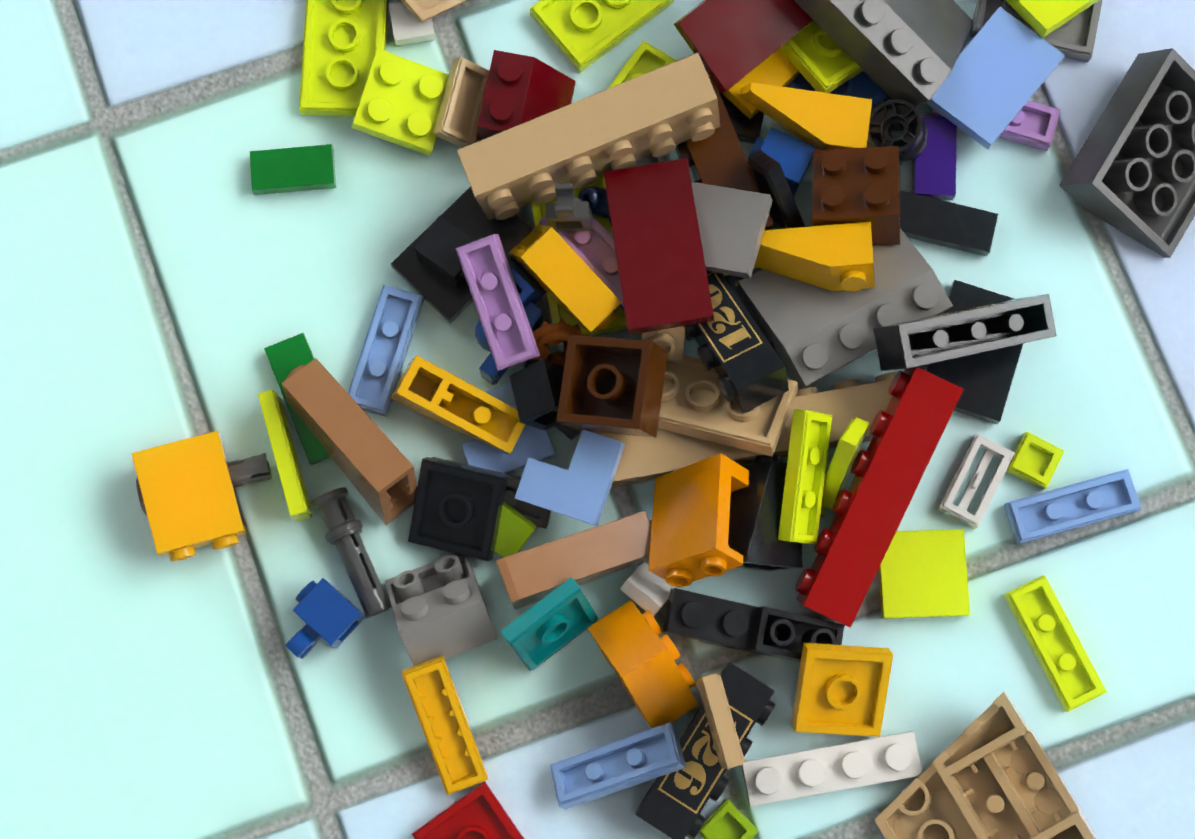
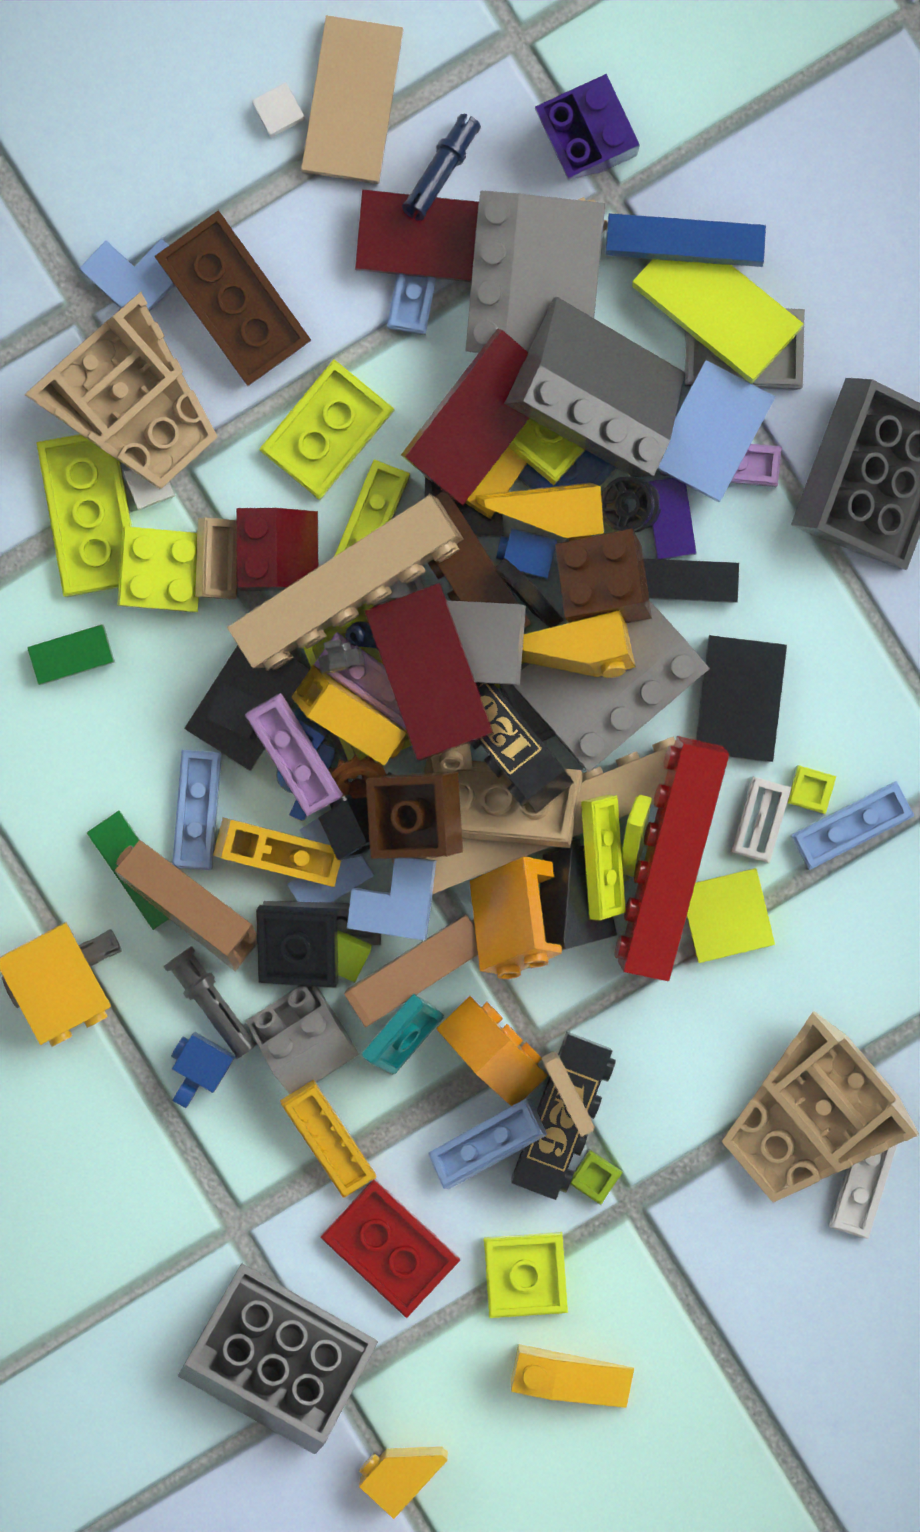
camera: 15 degrees left, 10 degrees up
neon yellow tile [258,390,313,522] -> none
white tile [620,561,676,617] -> none
black slope [662,588,845,662] -> none
white plate [741,731,923,807] -> none
yellow tile [791,643,893,737] -> none
brick [873,294,1057,371] -> none
neon yellow tile [1004,575,1107,712] -> none

